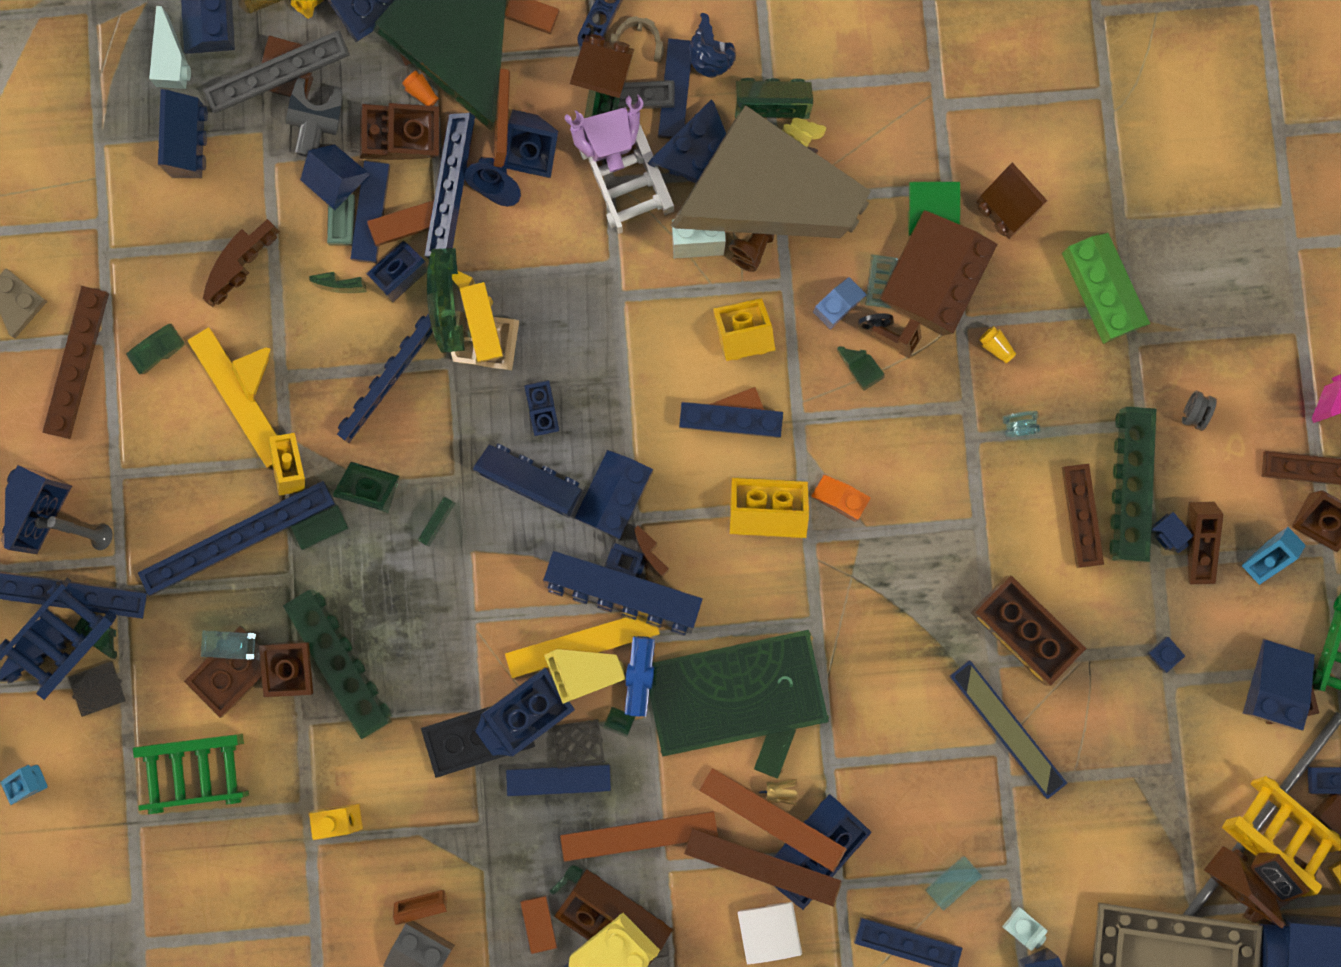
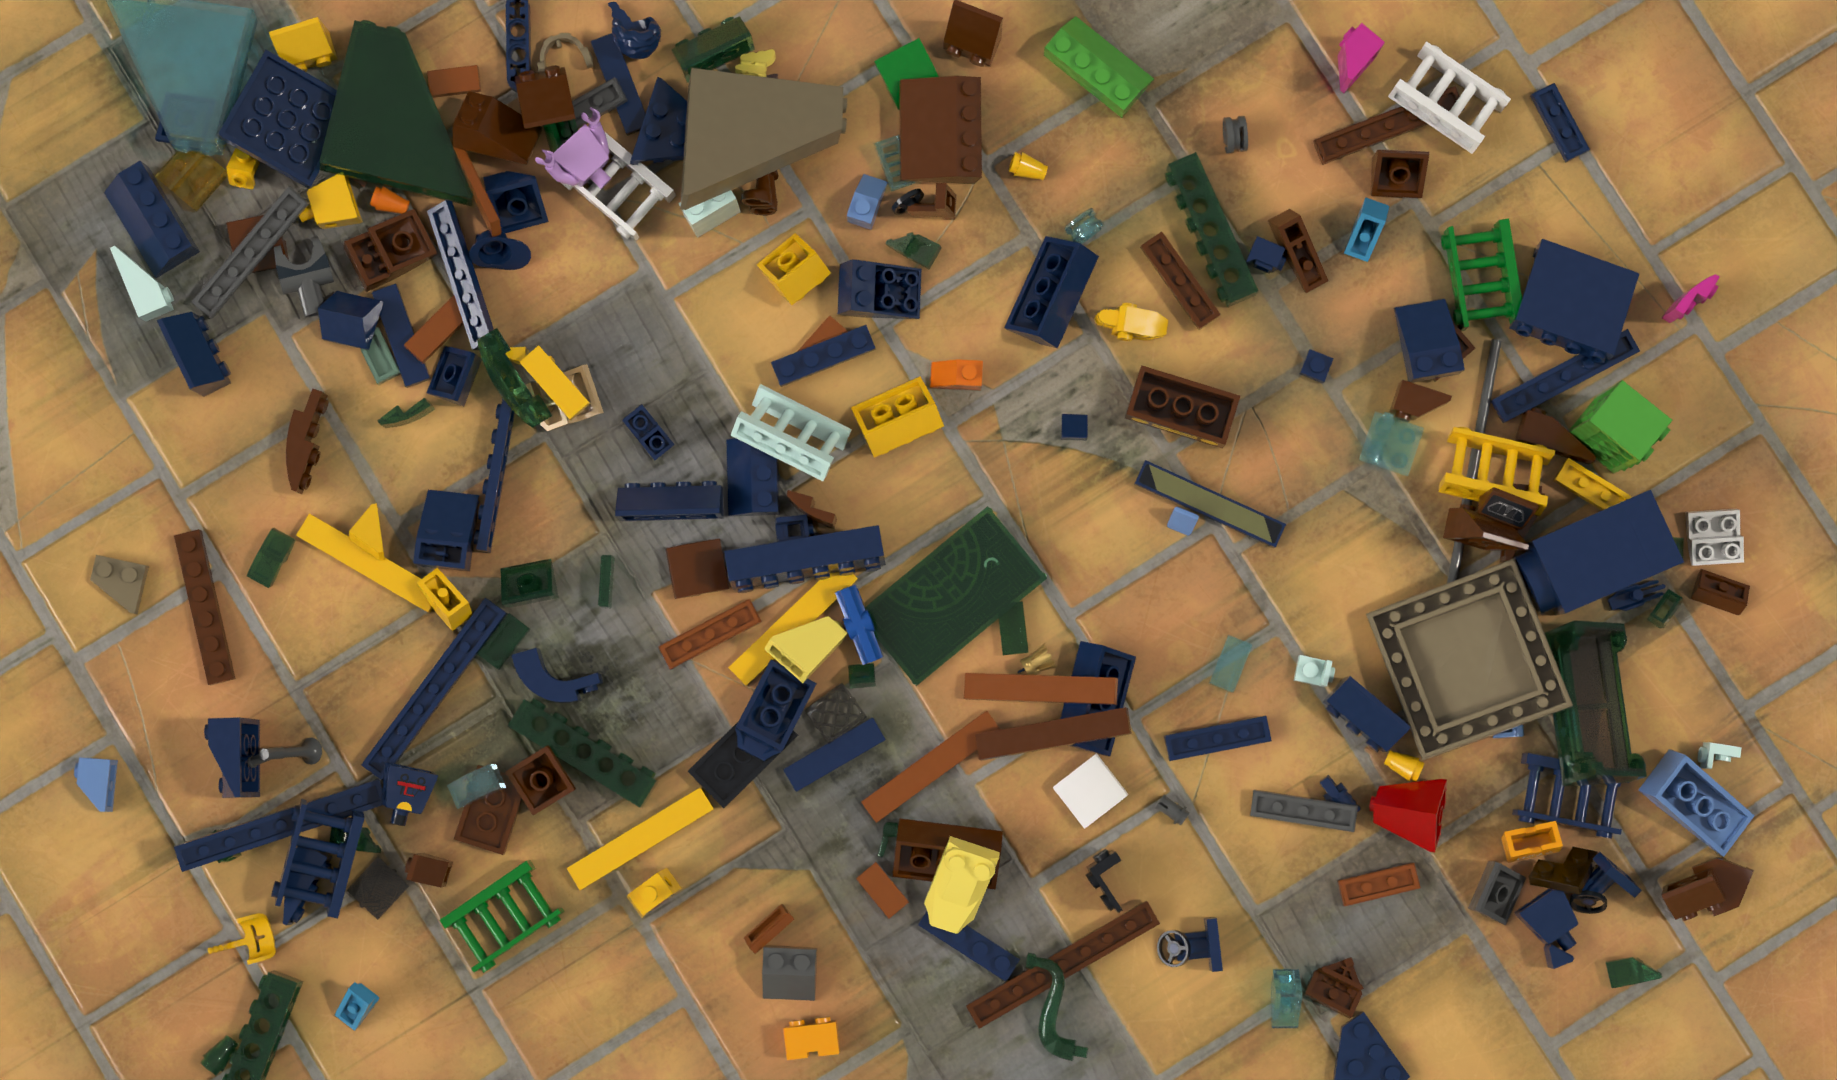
camera: 20 degrees left, 0 degrees up
none -> yellow torso [299,172,363,229]
none -> dark blue torso [382,762,438,826]
none -> reddish brown slope [405,853,453,888]
none -> dark blue slope [413,490,480,572]
none -> reddish brown slope [453,91,542,165]
none -> dark blue arch [511,648,603,703]
none -> yellow tile [567,787,714,890]
none -> dark orange tile [658,599,762,670]
none -> reddish brown slope [666,538,729,599]
none -> light aqua fence [731,384,852,481]
none -> dark blue slope [837,259,922,319]
none -> dark blue slope [1004,236,1099,349]
none -> dark blue slope [1061,414,1088,441]
none -> yellow hinge [1094,303,1168,341]
none -> medium blue slope [1167,507,1199,536]
none -> clear light blue hinge [1359,412,1424,476]
none -> reddish brown slope [1389,380,1452,422]

